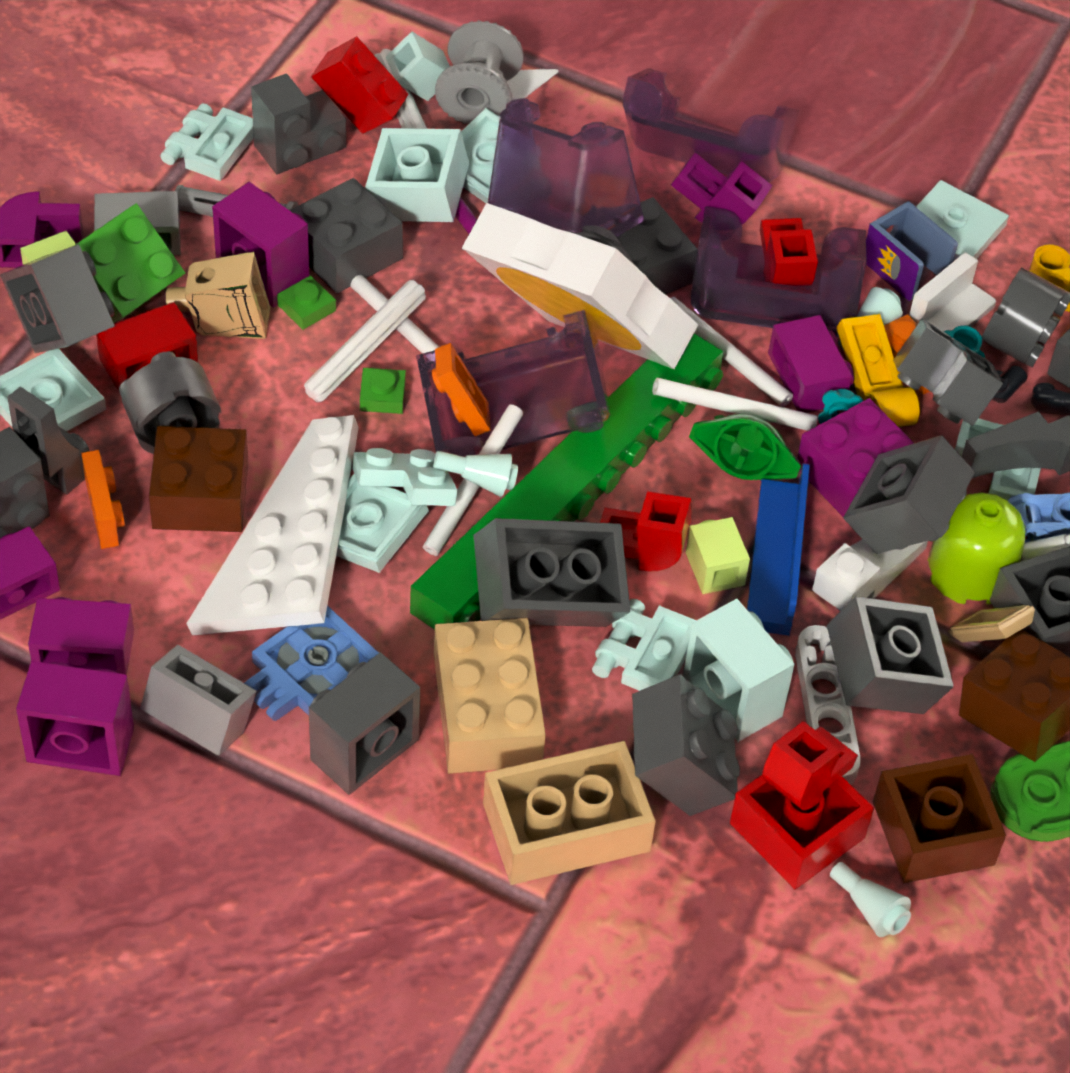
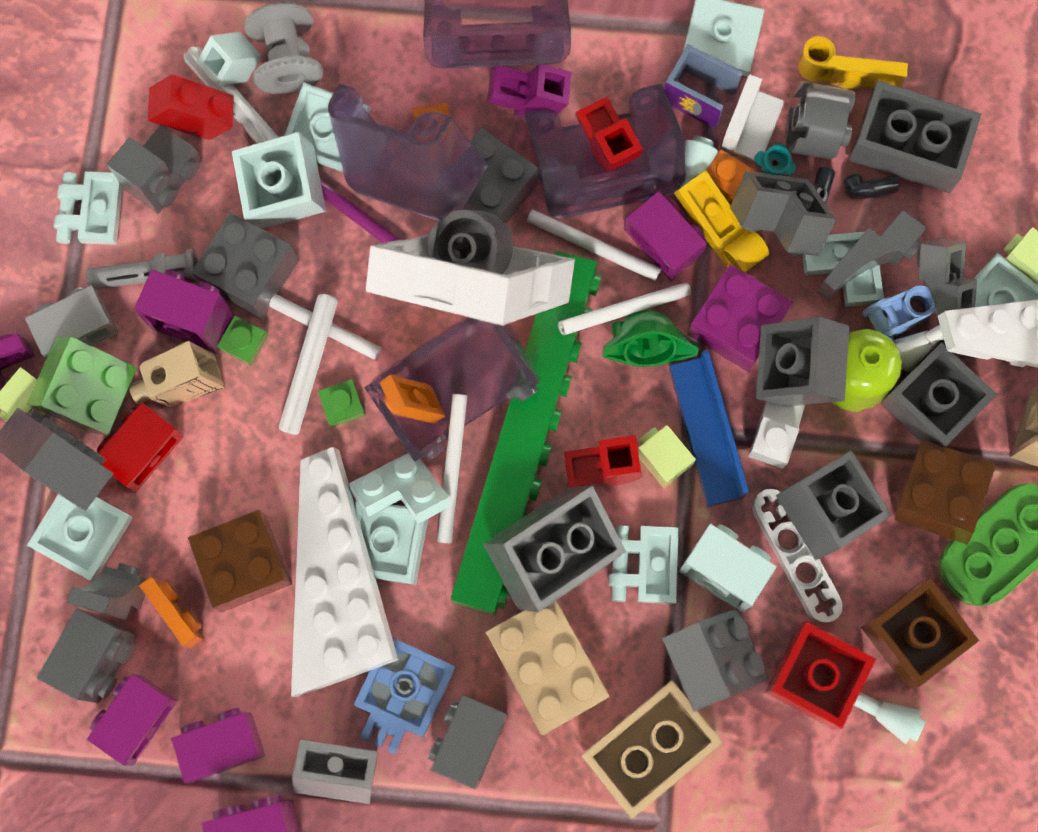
camera: 15 degrees left, 25 degrees up
flat silver brick [119,351,222,454] -> none
light aqua cone [433,451,518,497] -> none
white sticker [507,69,558,104] -> none
red brick [762,721,858,810] -> none
teal plate [818,389,864,424] -> none
tan tile [948,605,1035,642] -> none

